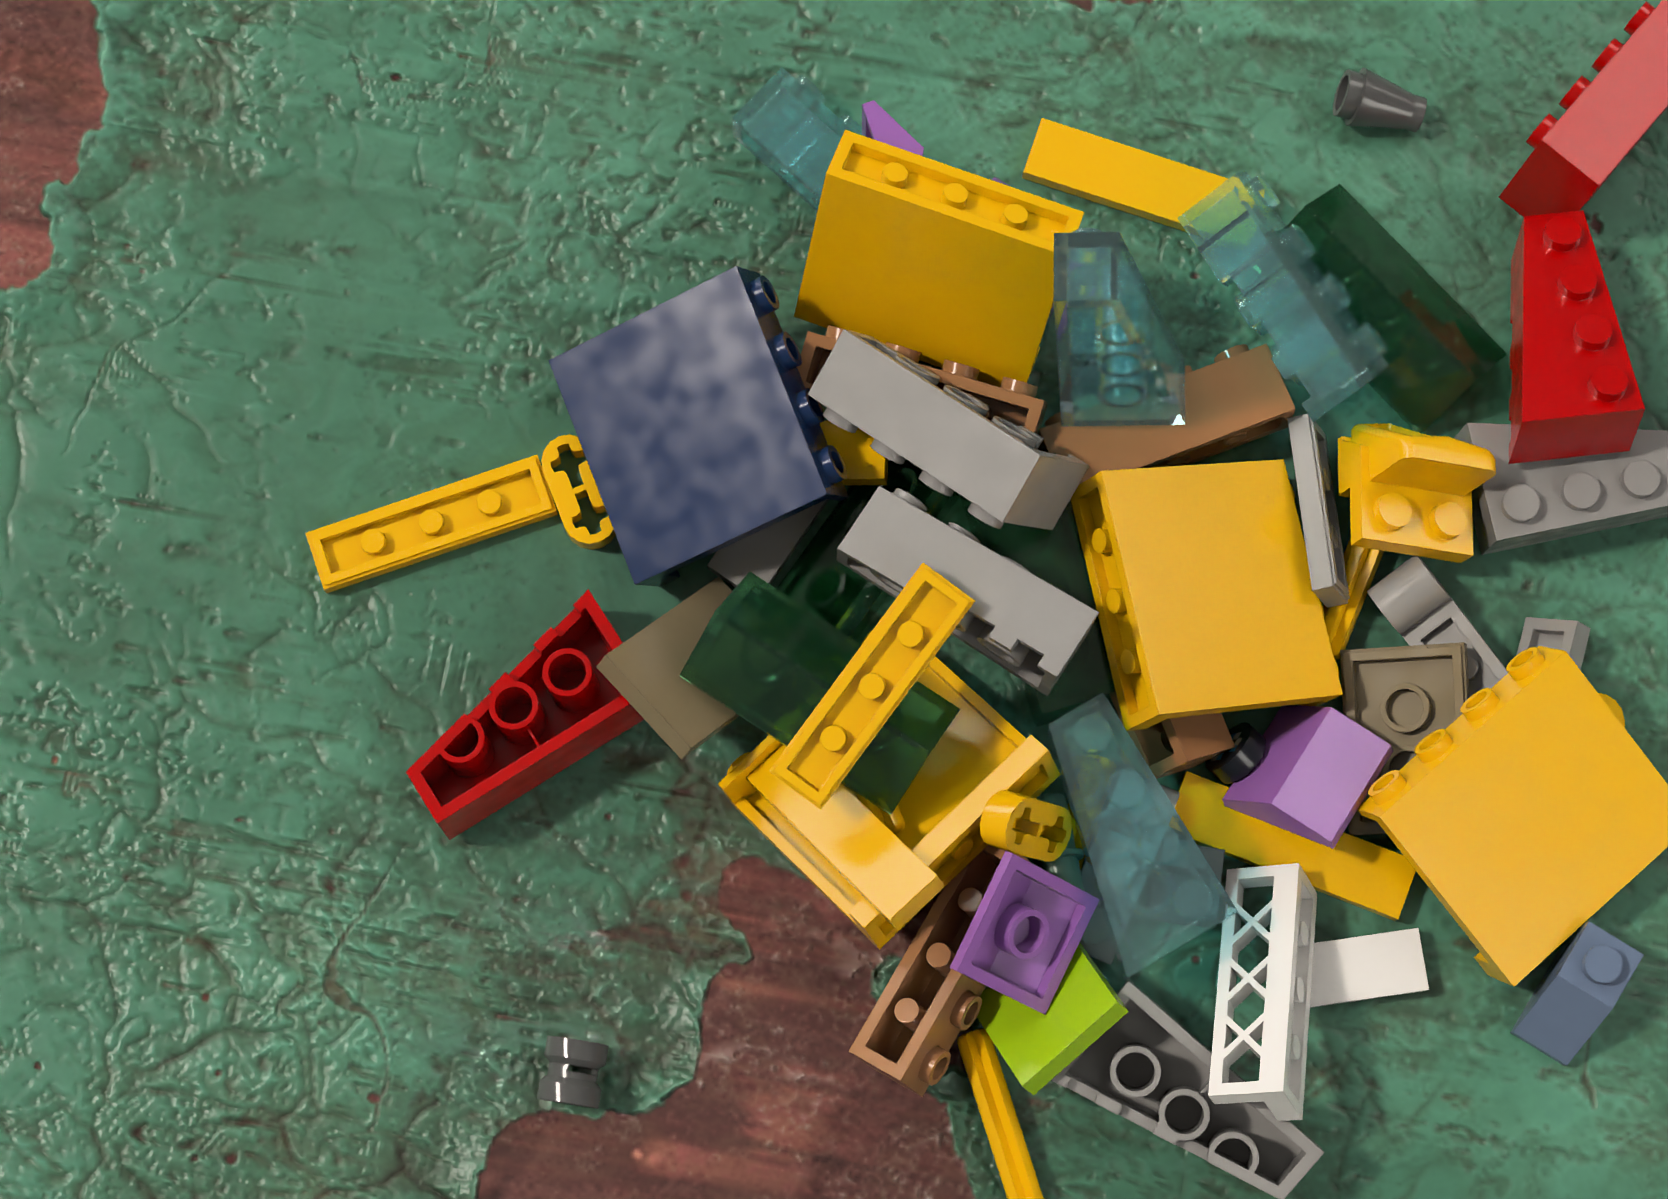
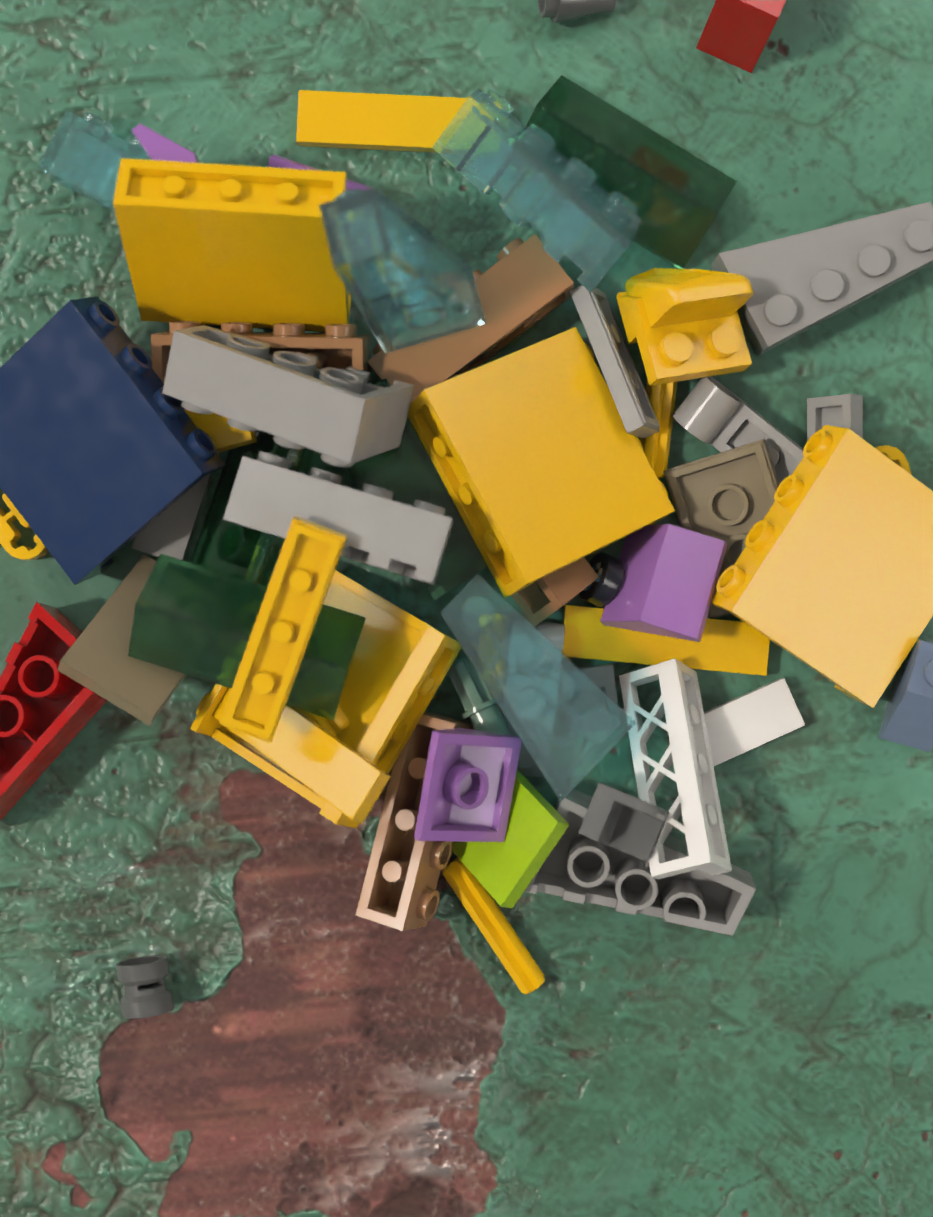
camera: 15 degrees left, 10 degrees up
yellow beam [980,790,1072,862] -> none
red wedge [1509,210,1645,464] -> none
none -> dark grey panel [578,783,669,861]

